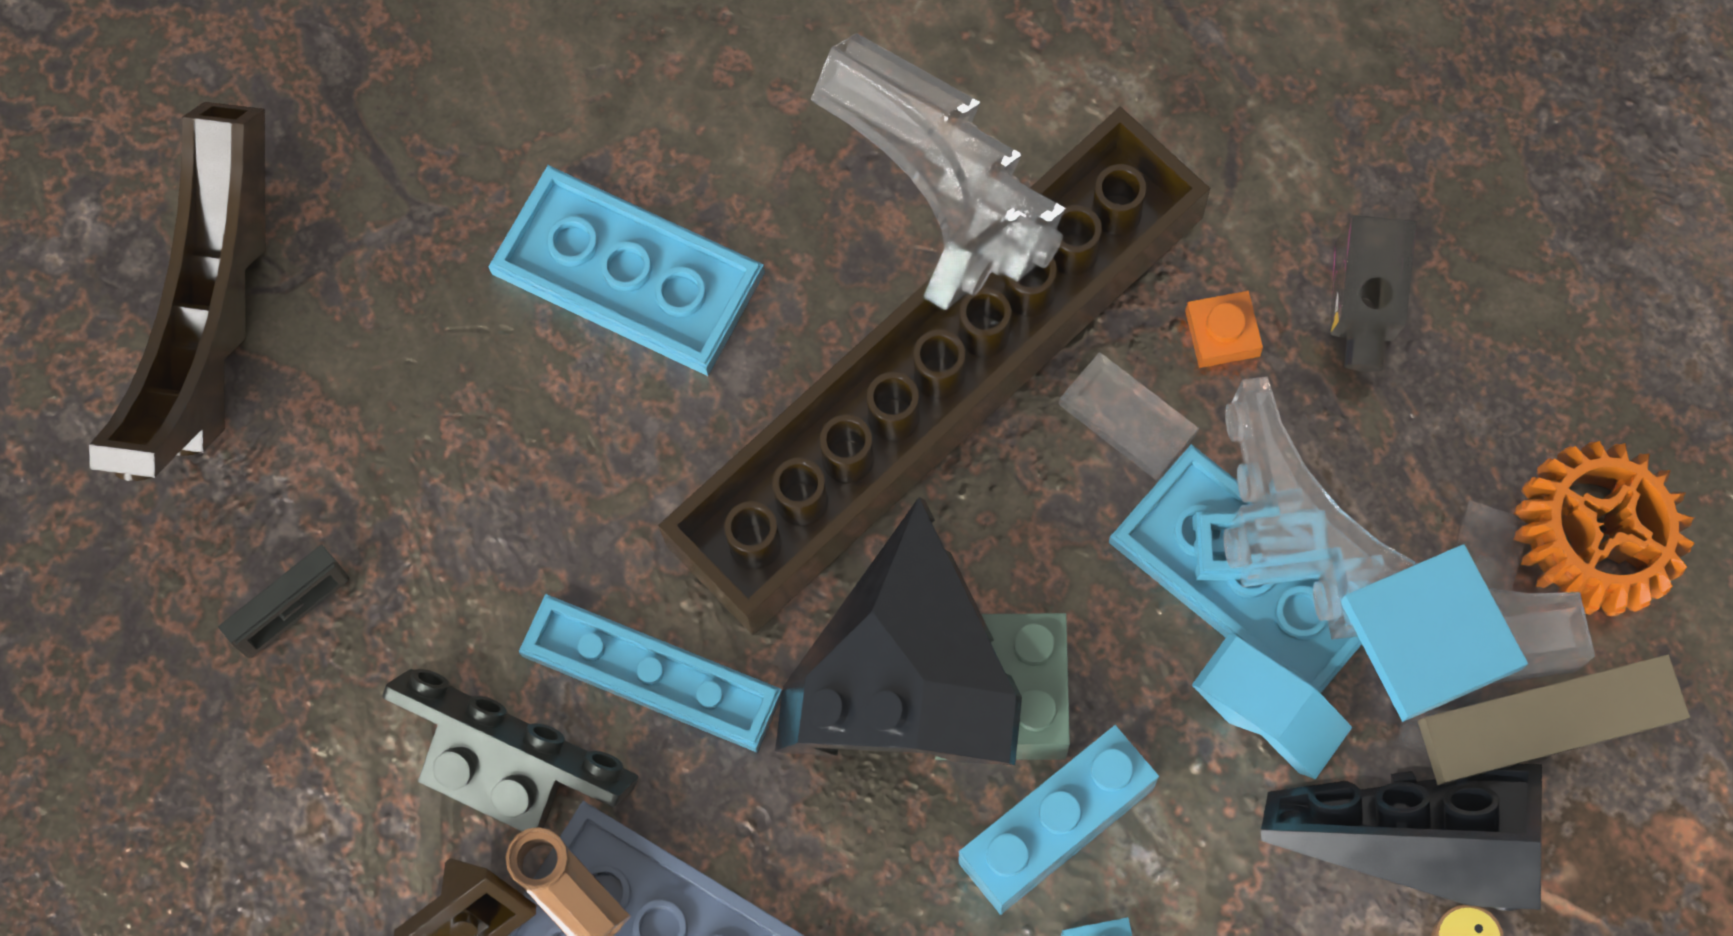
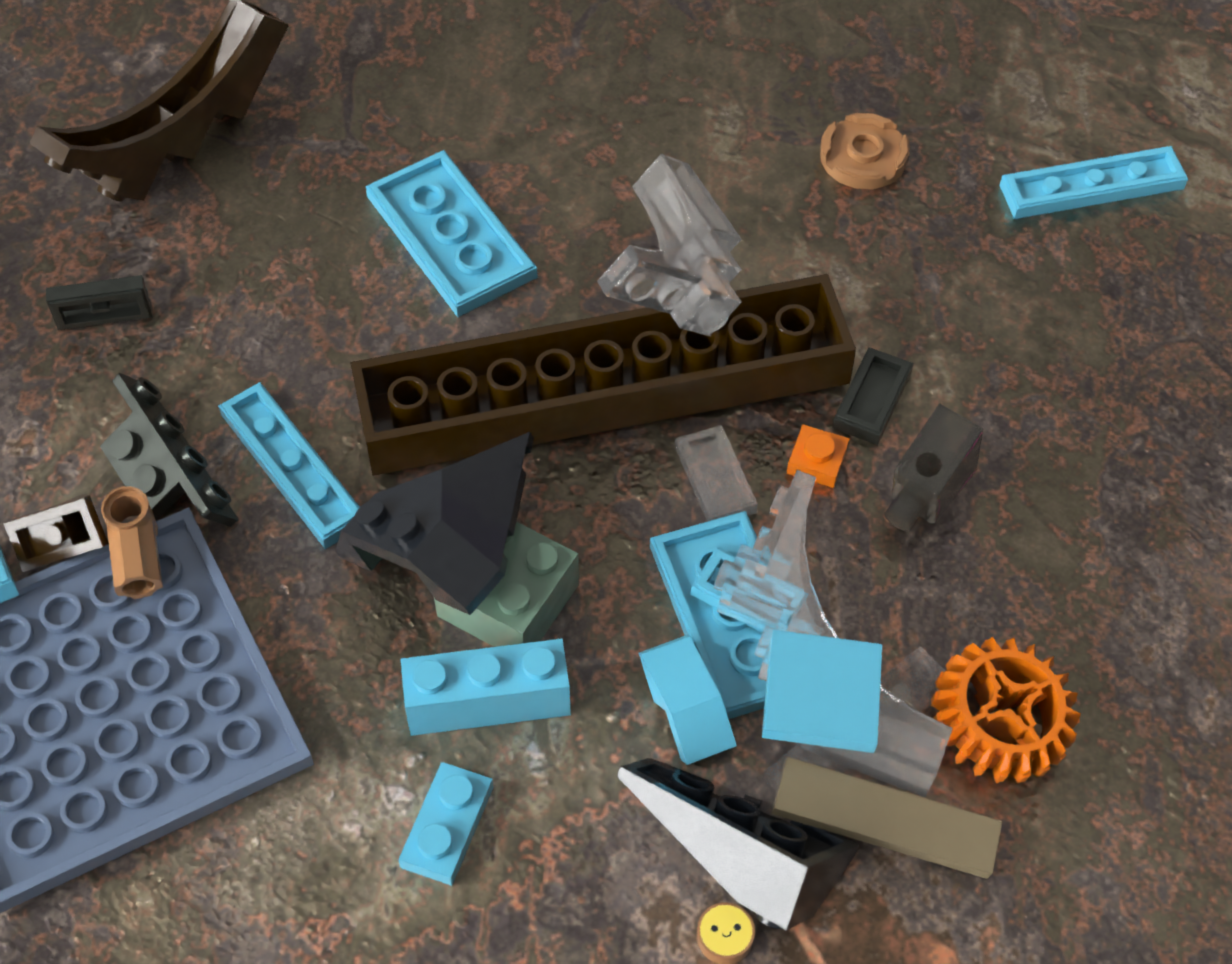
camera: 25 degrees right, 15 degrees down
none -> pearl dark grey tile [832,347,914,445]

